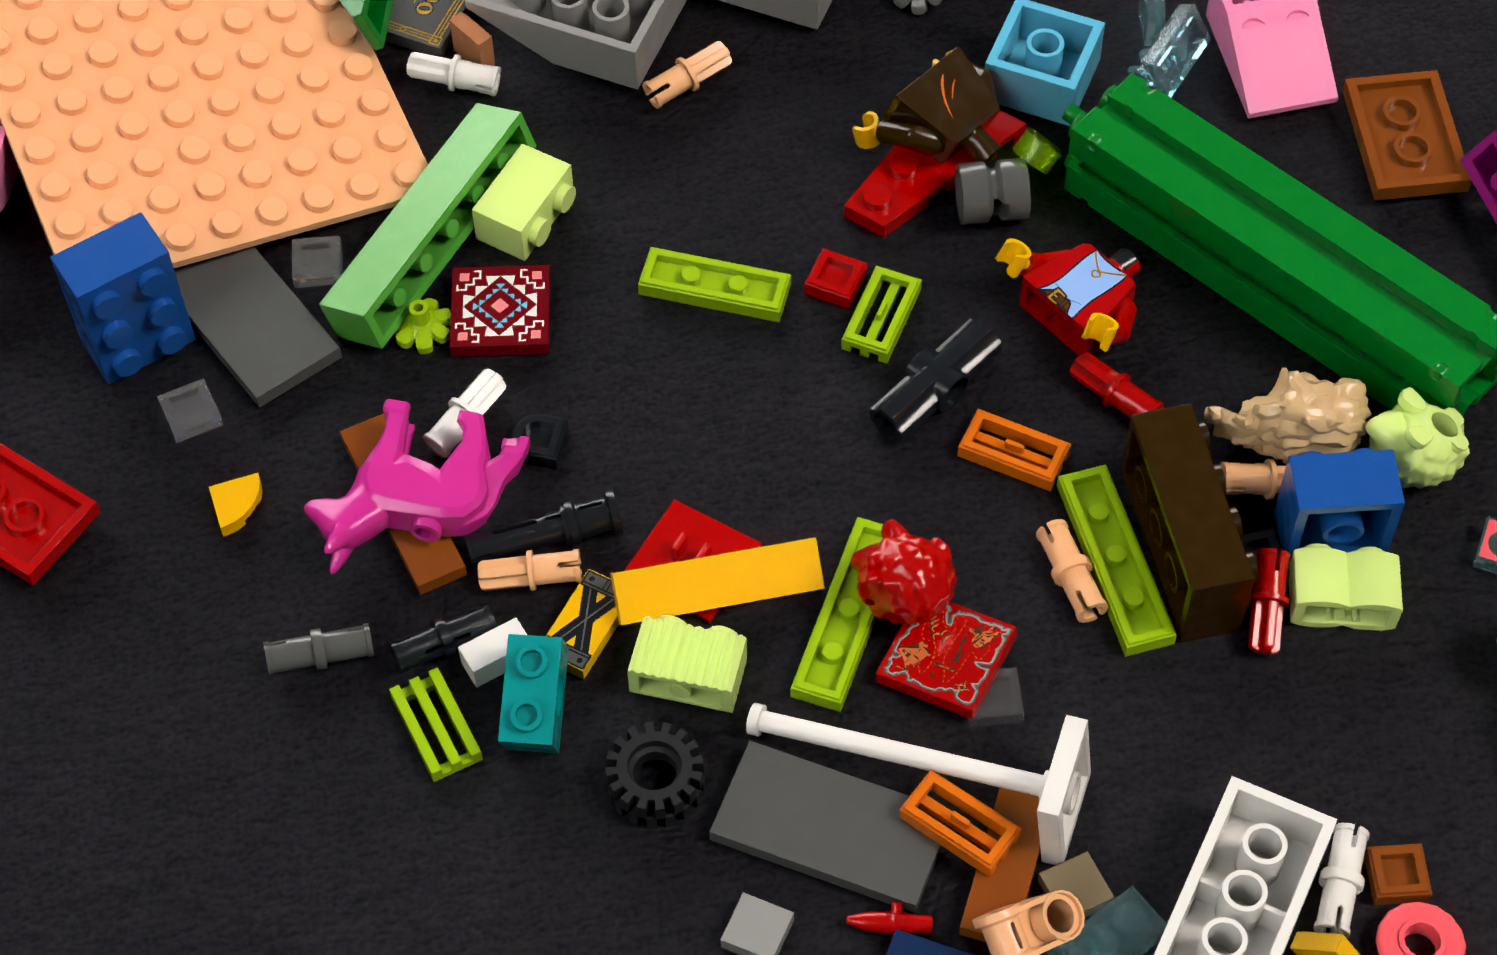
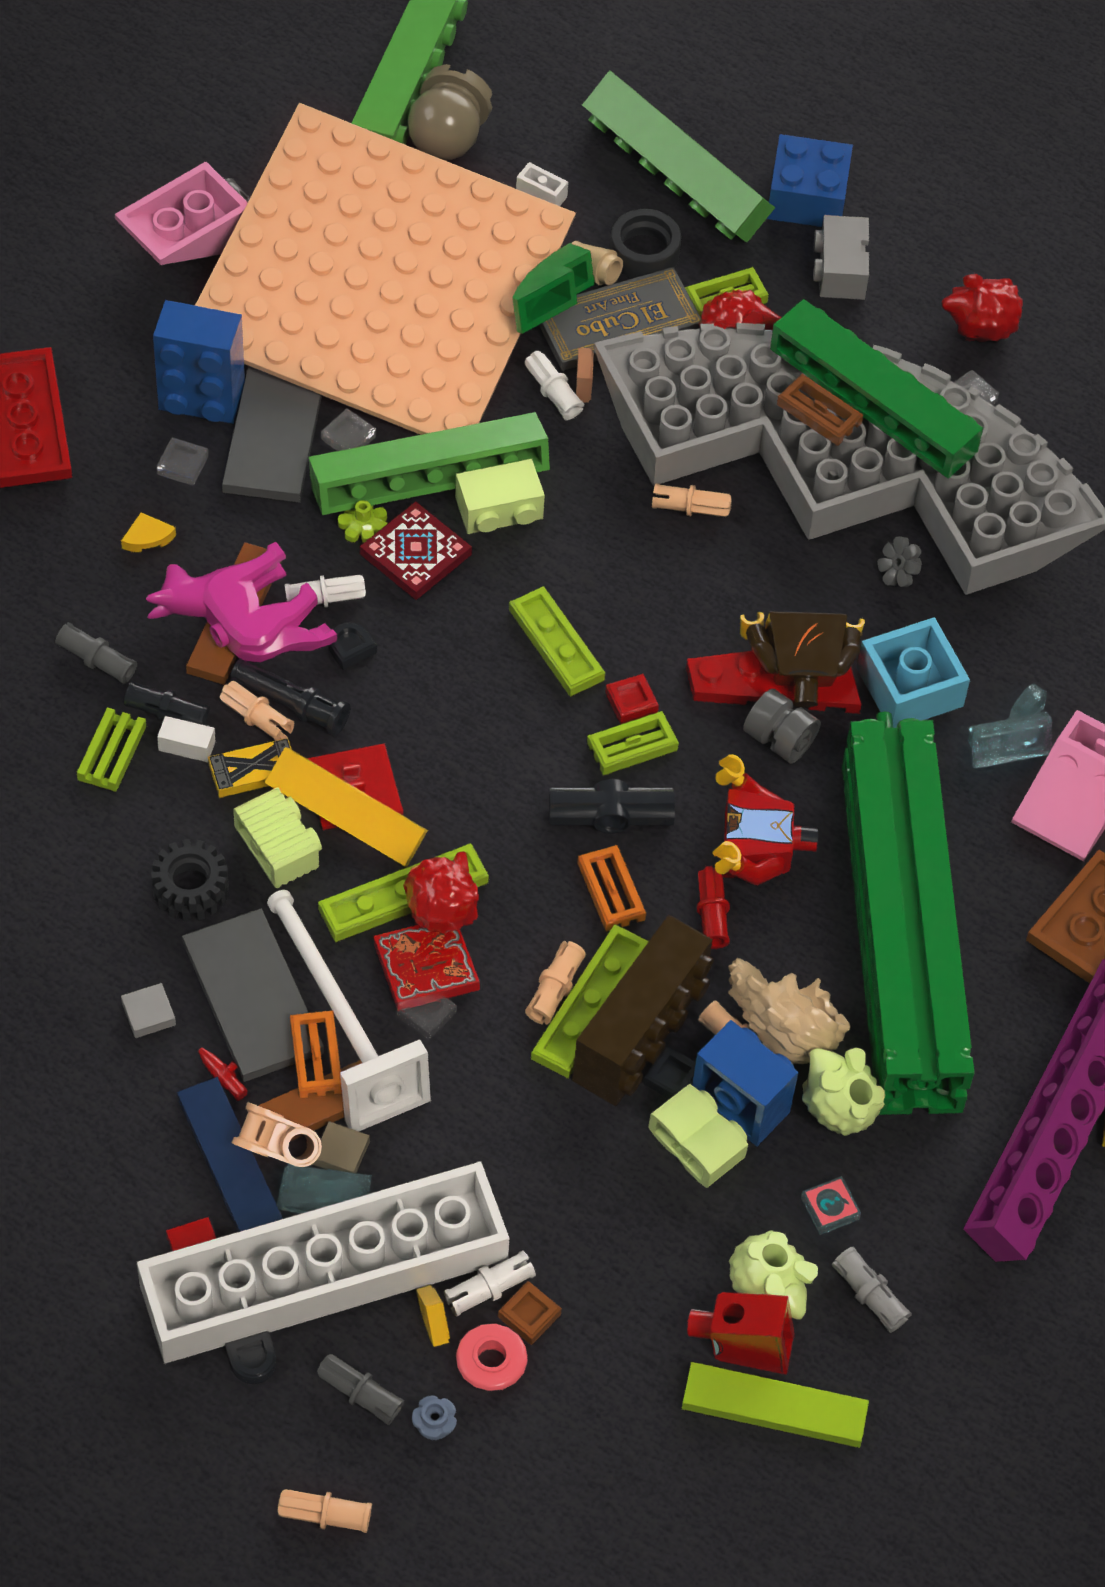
camera: 40 degrees right, 0 degrees up
teal brick [498,634,569,753] -> none
clear neon green beam [1012,127,1062,175] -> none
red axle [1248,548,1291,655] -> none

